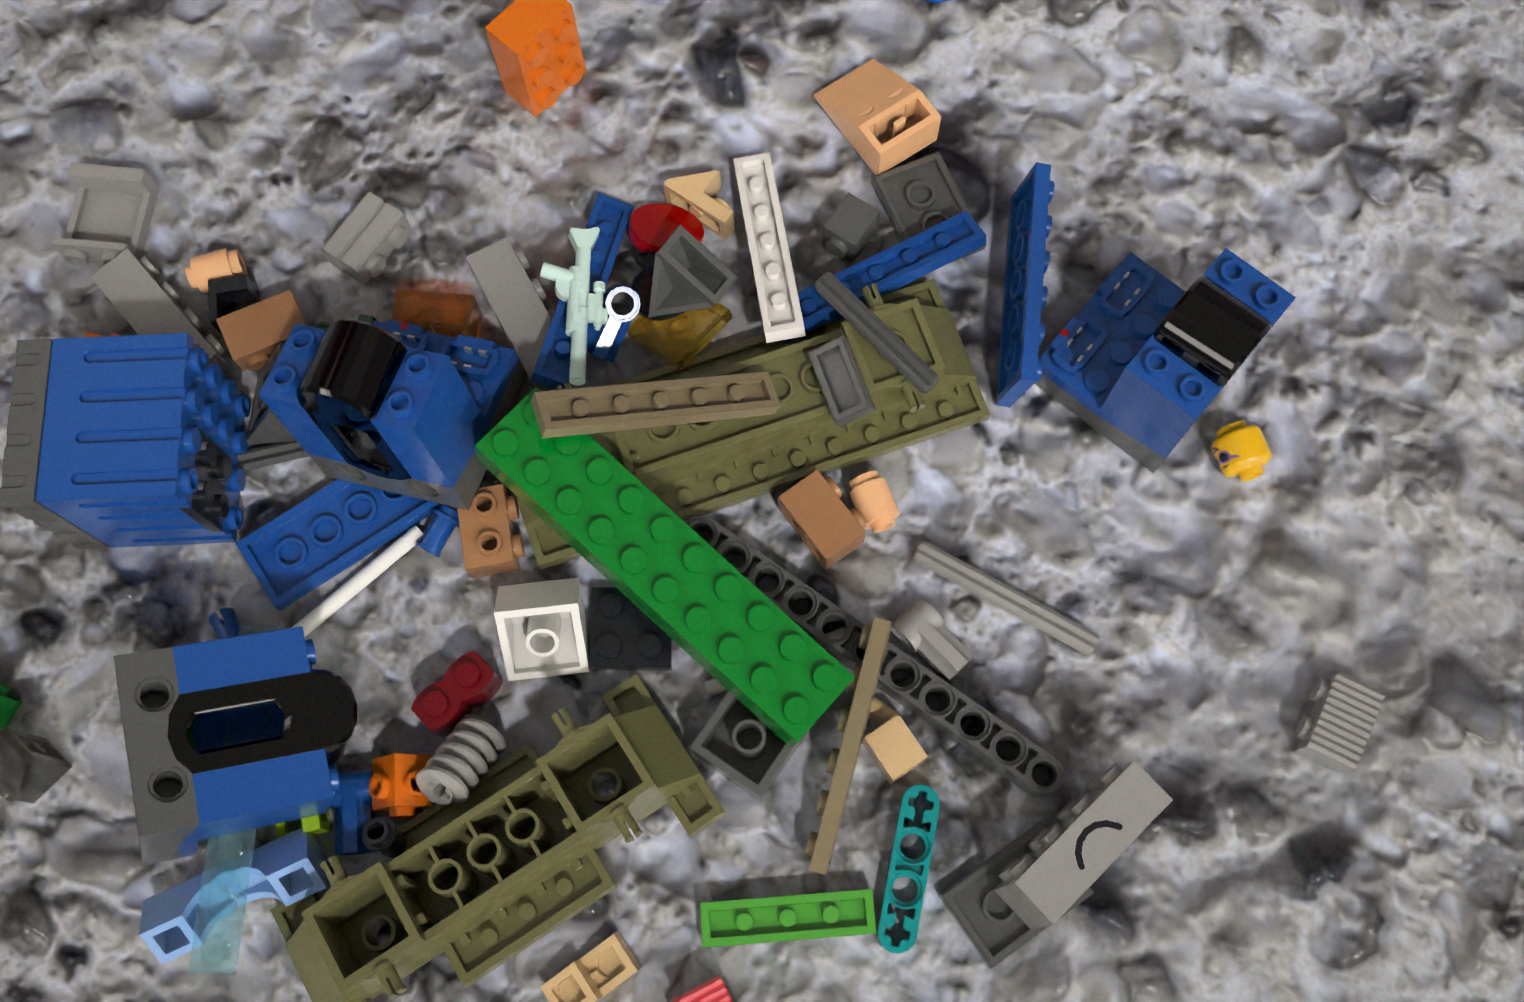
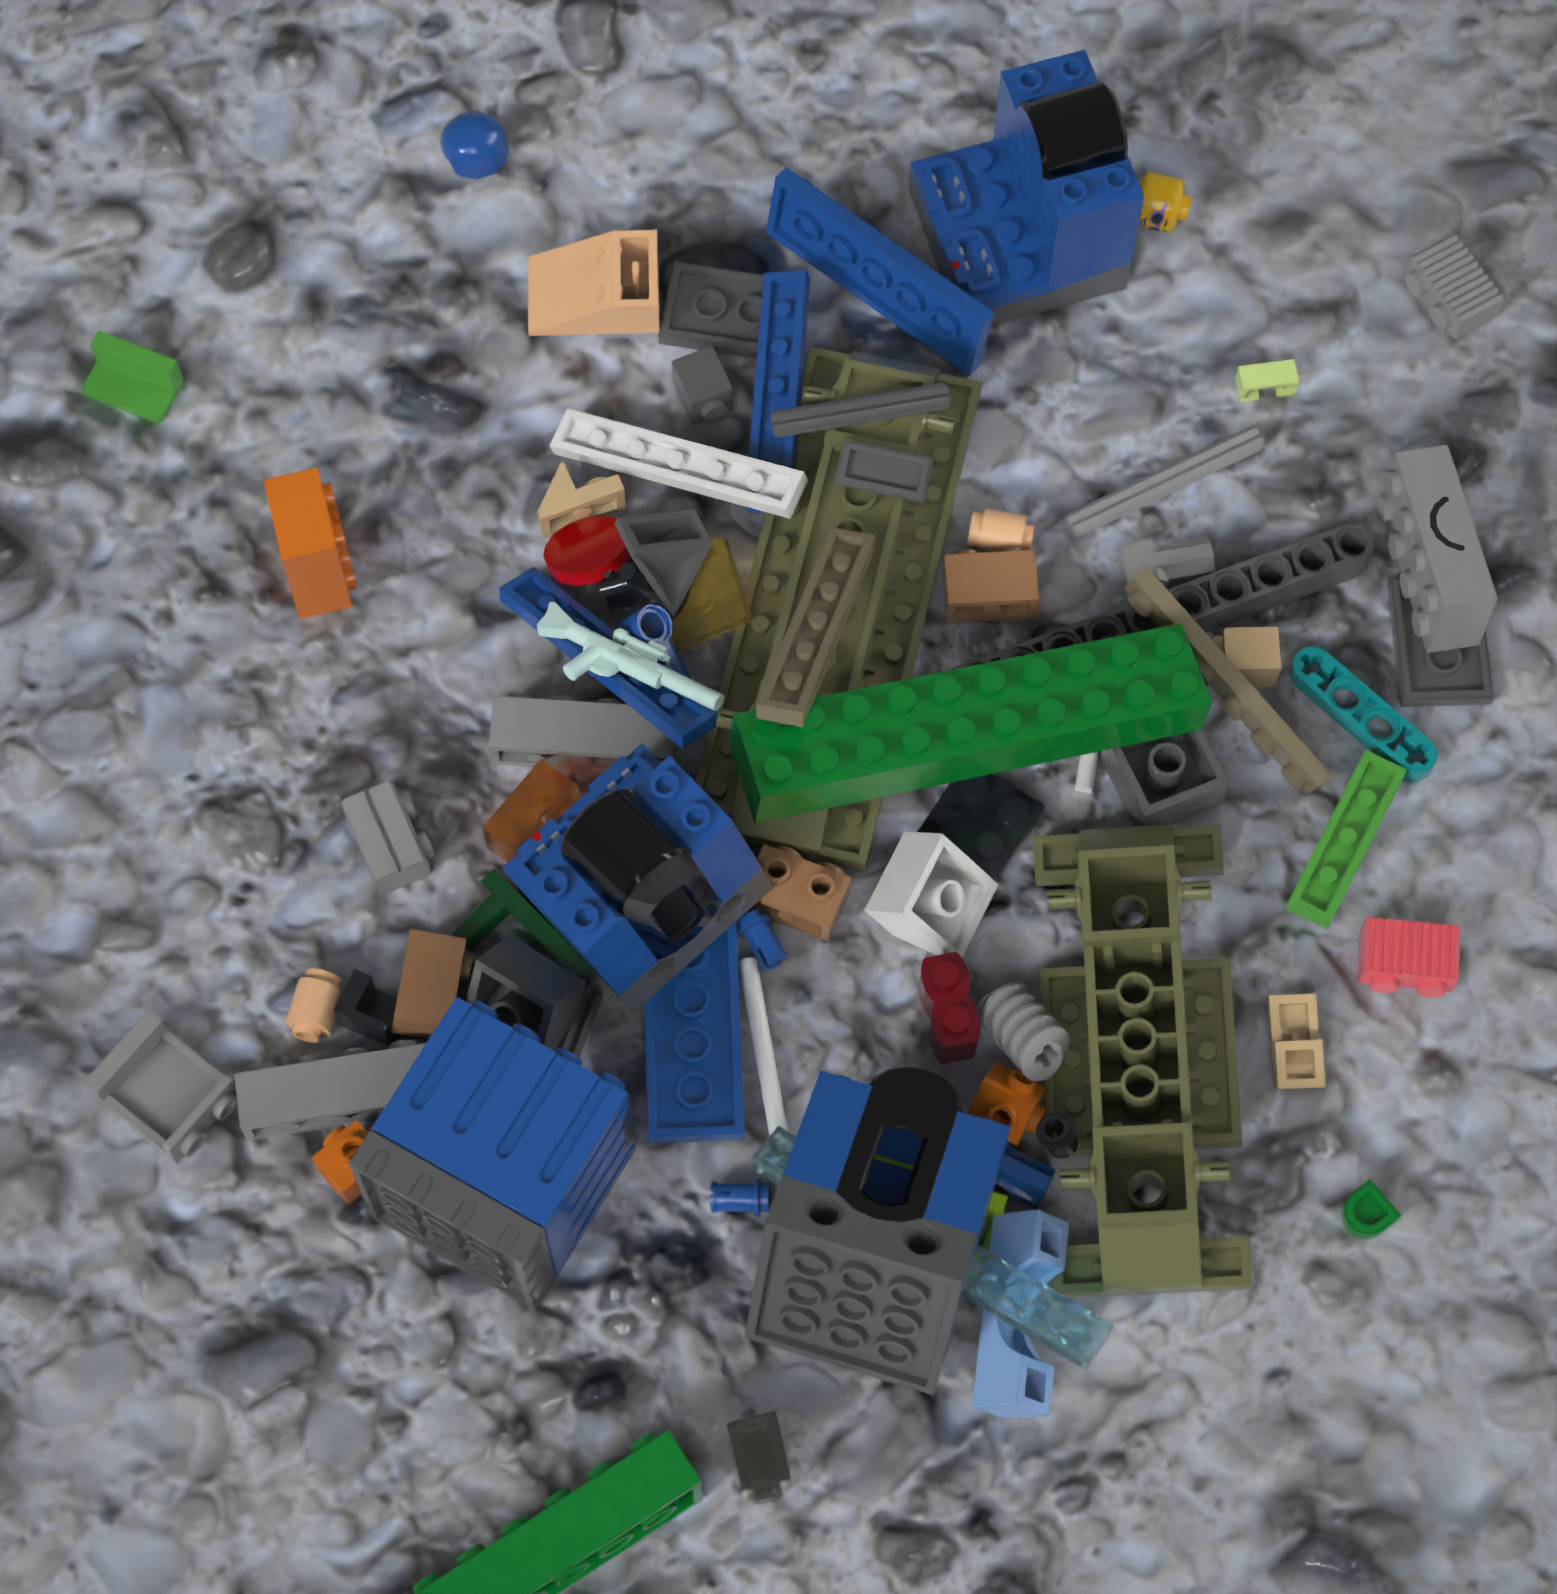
camera: 60 degrees left, 5 degrees down
none -> yellowish green piece [1235,359,1299,402]

